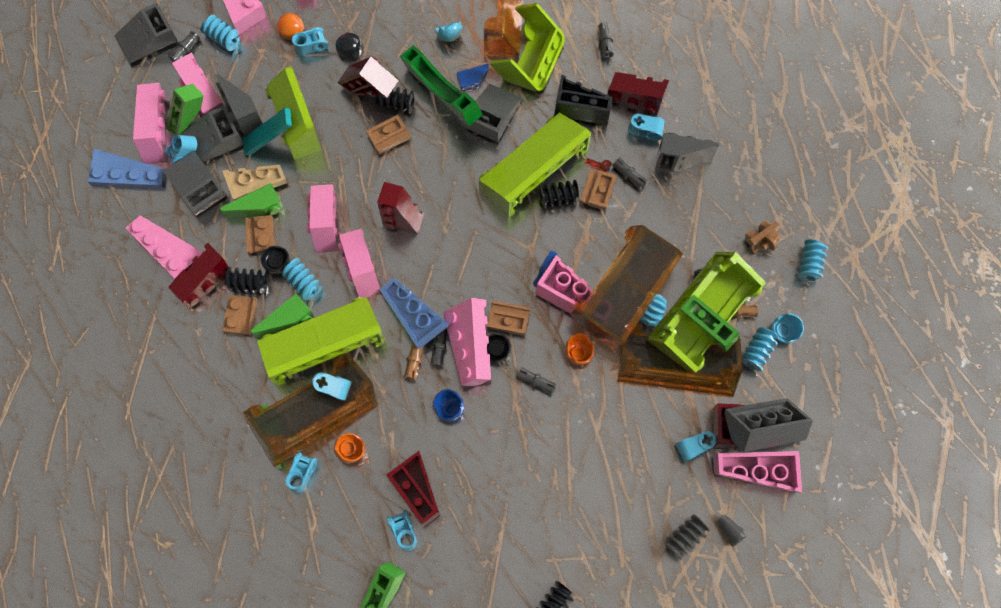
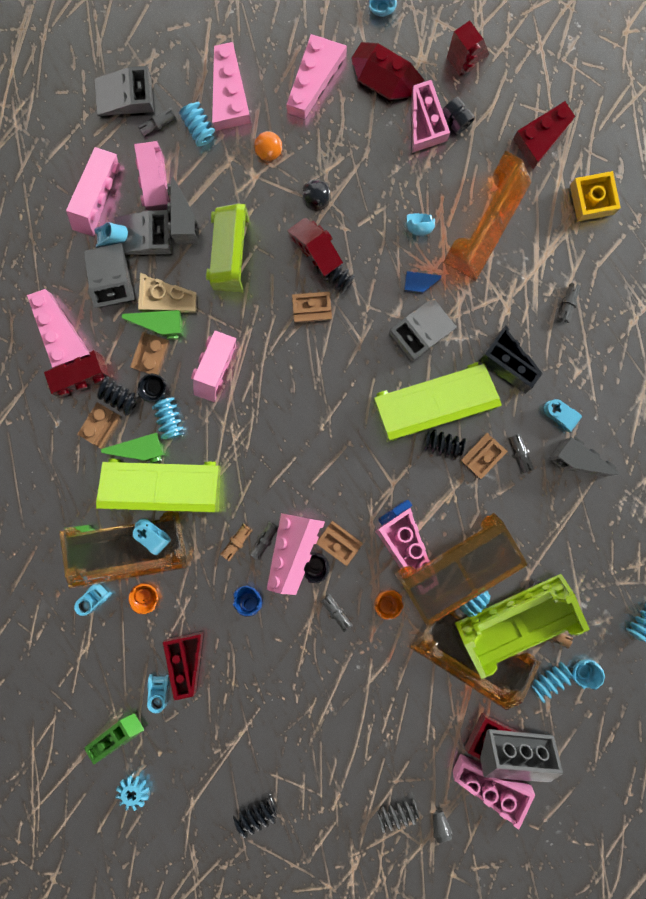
camera: 25 degrees right, 15 degrees up
medium blue wing [88,149,166,188] -> none
bright green slope [166,84,204,137] -> none
teal tile [243,108,292,156] -> none
medium azure piece [292,27,328,56] -> none
bright pink wedge [338,228,381,298] -> none
dark red wedge [377,182,425,234] -> none
medium blue wing [379,278,450,349] -> none
green arch [400,45,483,126] -> none
lime windscreen [490,3,565,91] -> none
clear red hand [586,158,612,173] -> none
dark red wedge [607,72,669,116] -> none
medium azure piece [676,431,717,462] -> none
bright green slope [680,294,739,352] -> none
medium nougat hips [745,220,780,254] -> none

